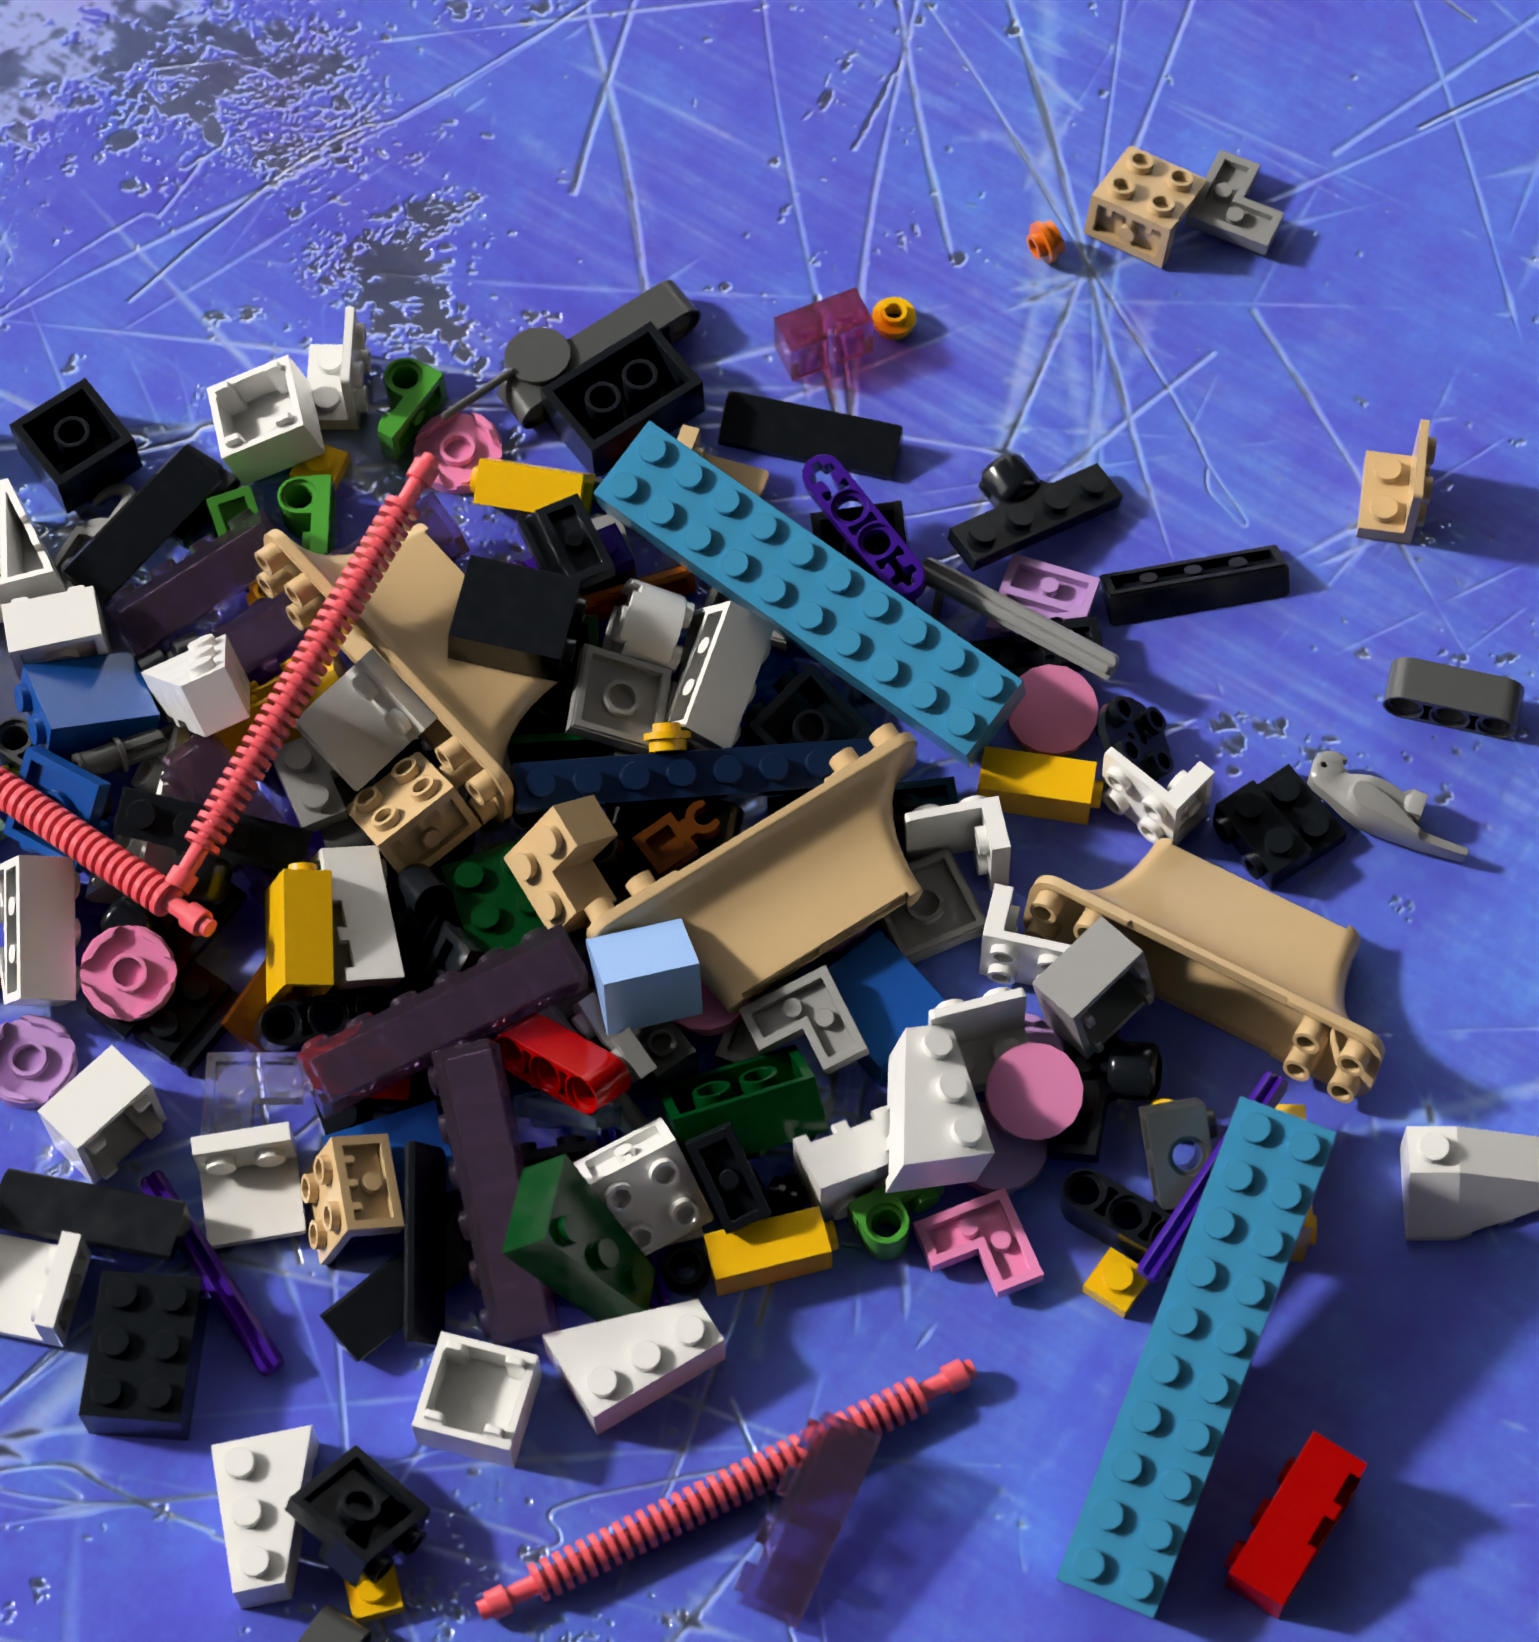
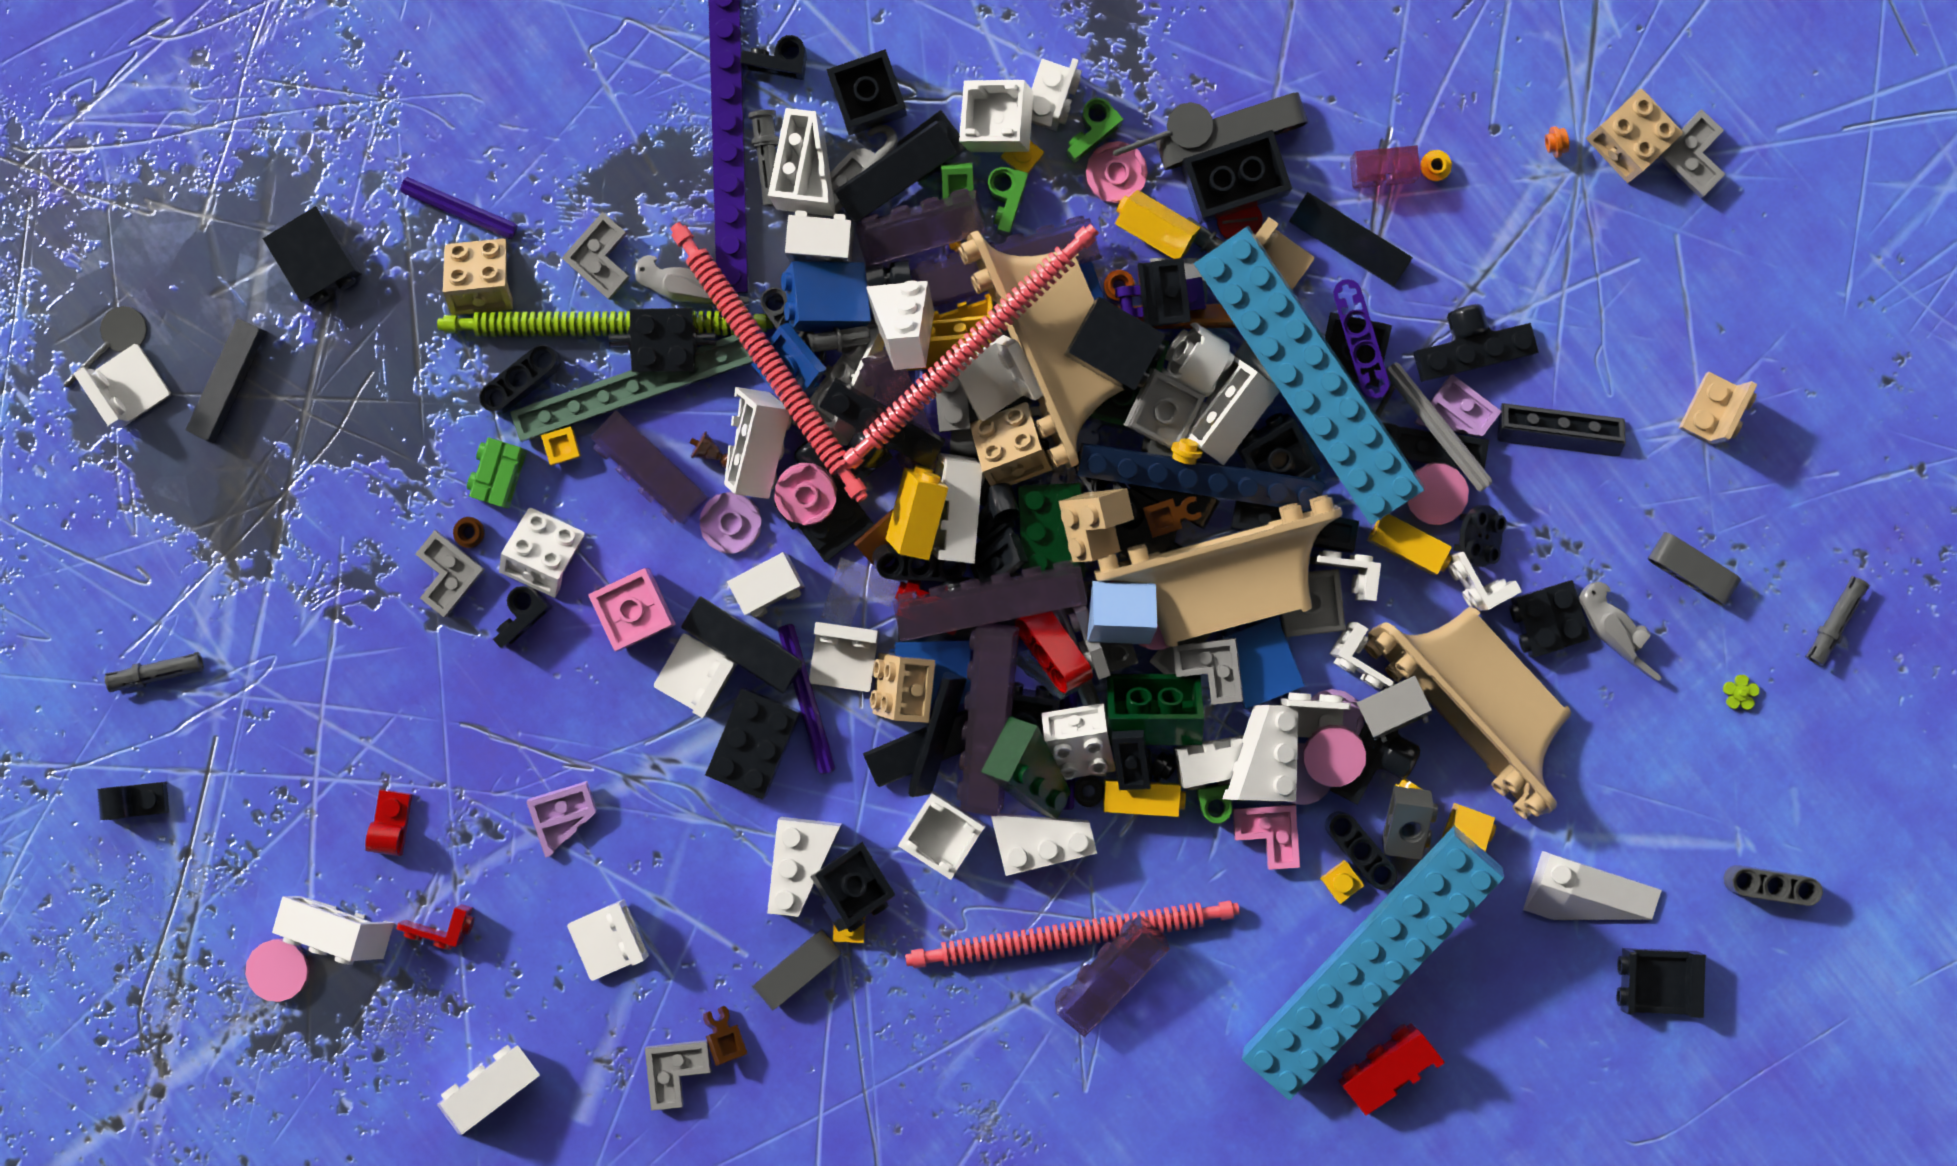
camera: 20 degrees right, 25 degrees up
dark purple axle [1137,1071,1288,1285] -> none

